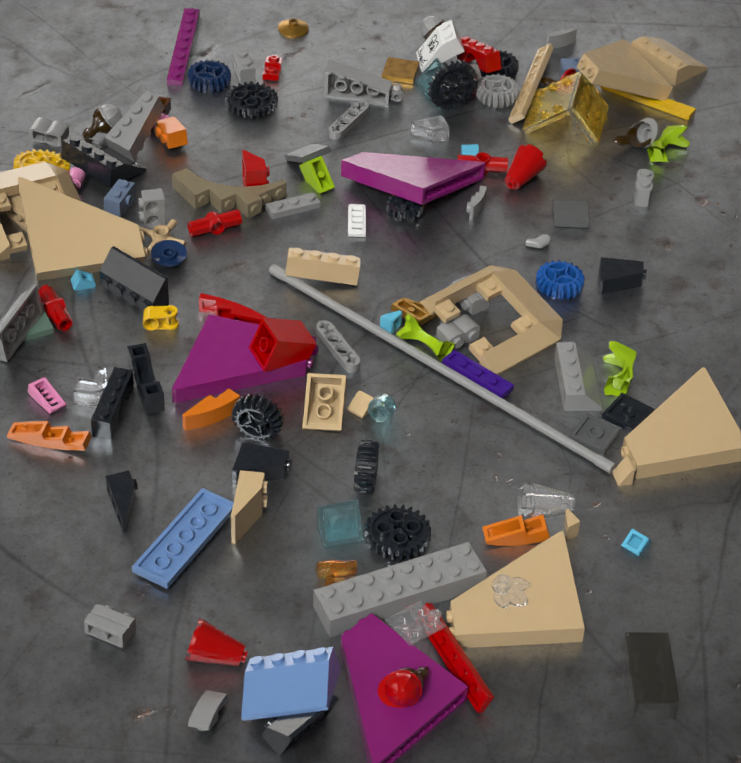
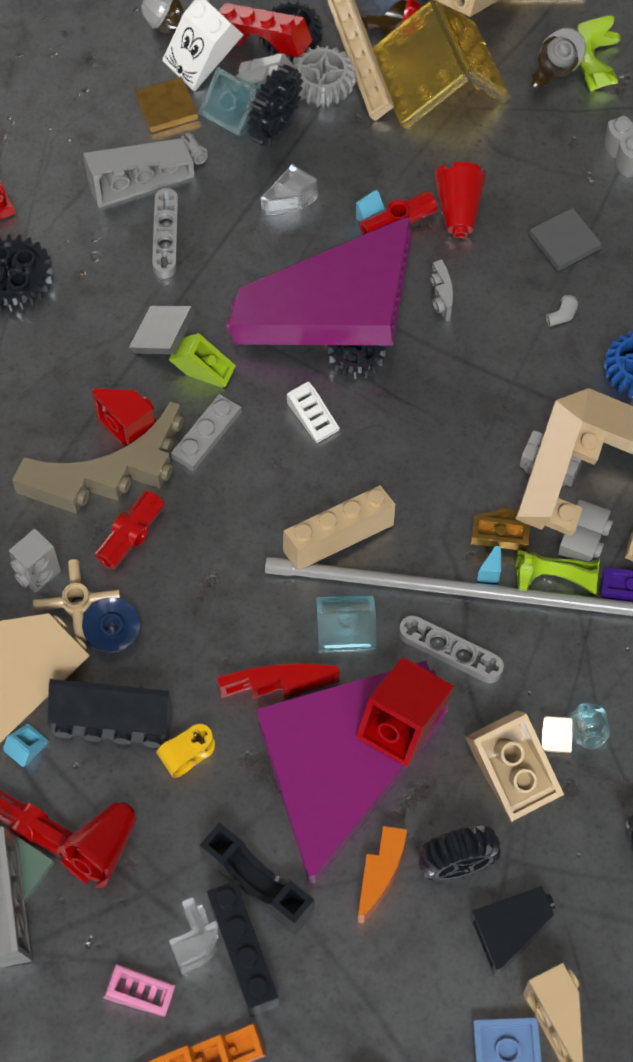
camera: 30 degrees left, 20 degrees up
none -> red cone [56,802,137,888]
none -> clear light blue slope [316,595,377,653]

